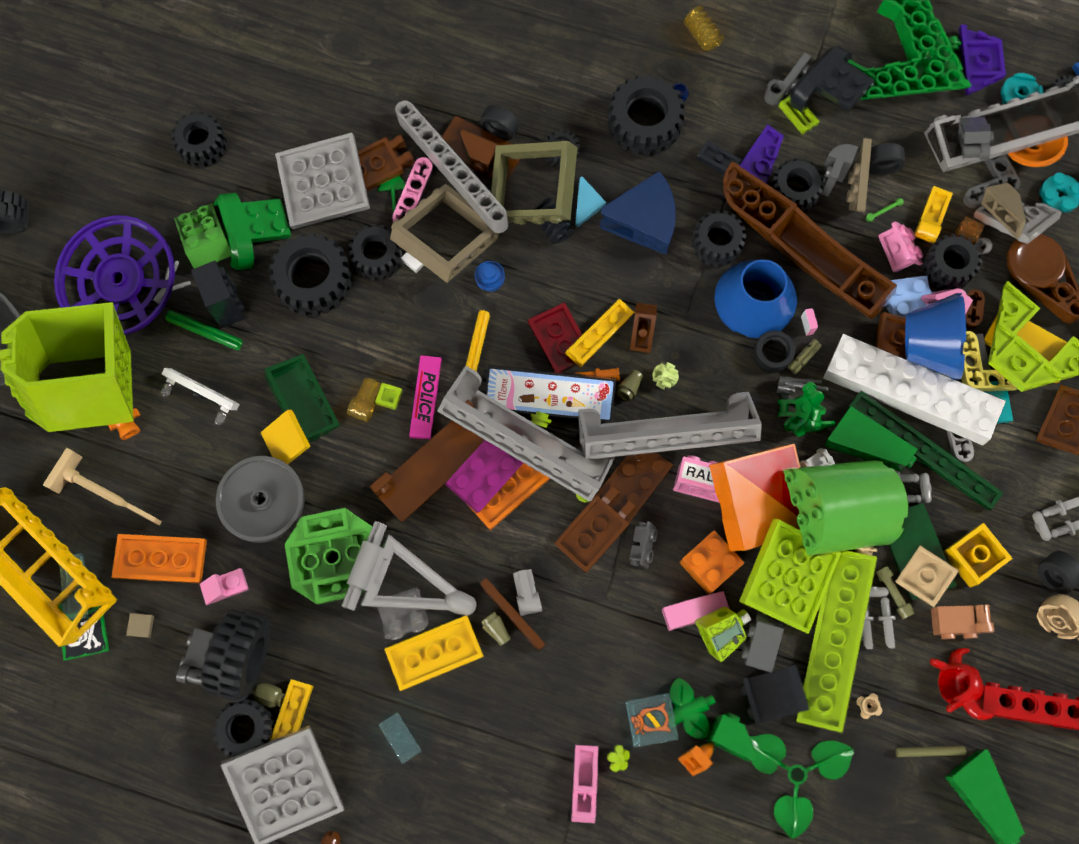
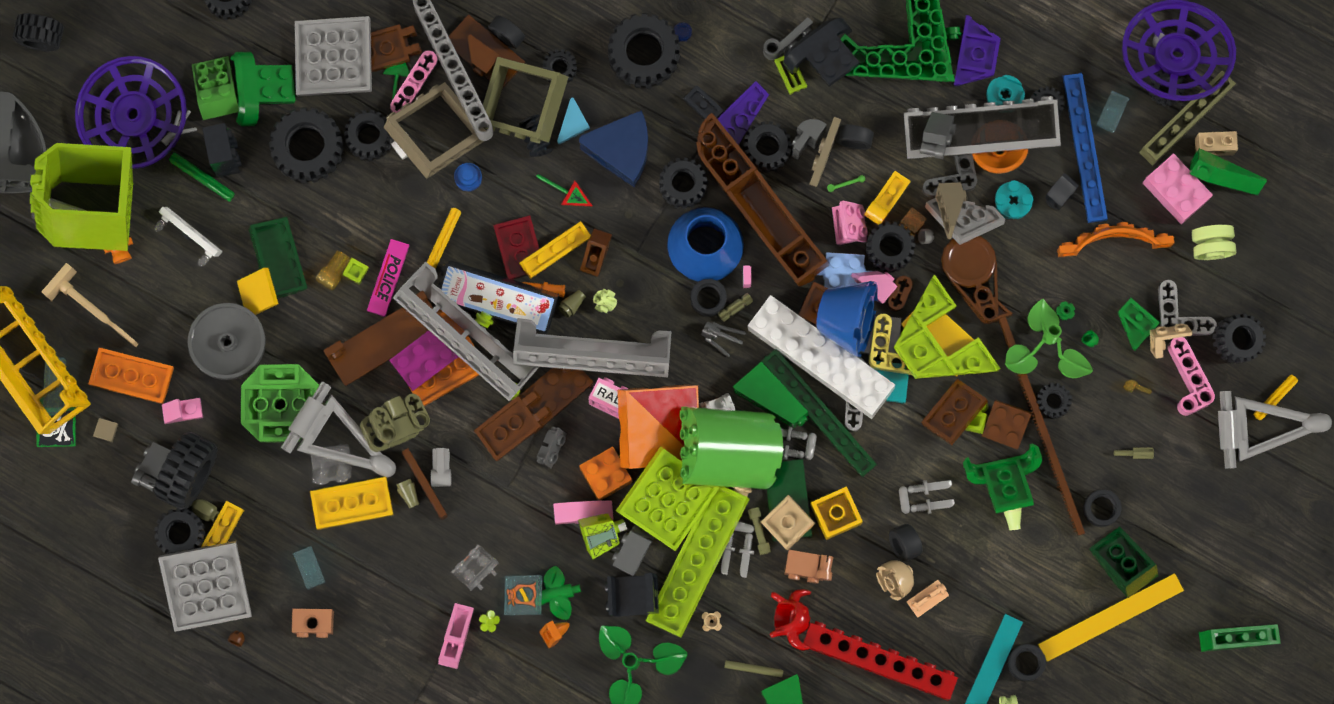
camera: 10 degrees right, 5 degrees up
green slope [706,713,757,762] -> none
green piece [778,382,835,437] -> none
none -> nougat brick [292,609,334,638]
none -> olive piece [360,394,430,452]
none -> clear plate [451,545,498,591]
none -> piece [536,174,592,206]

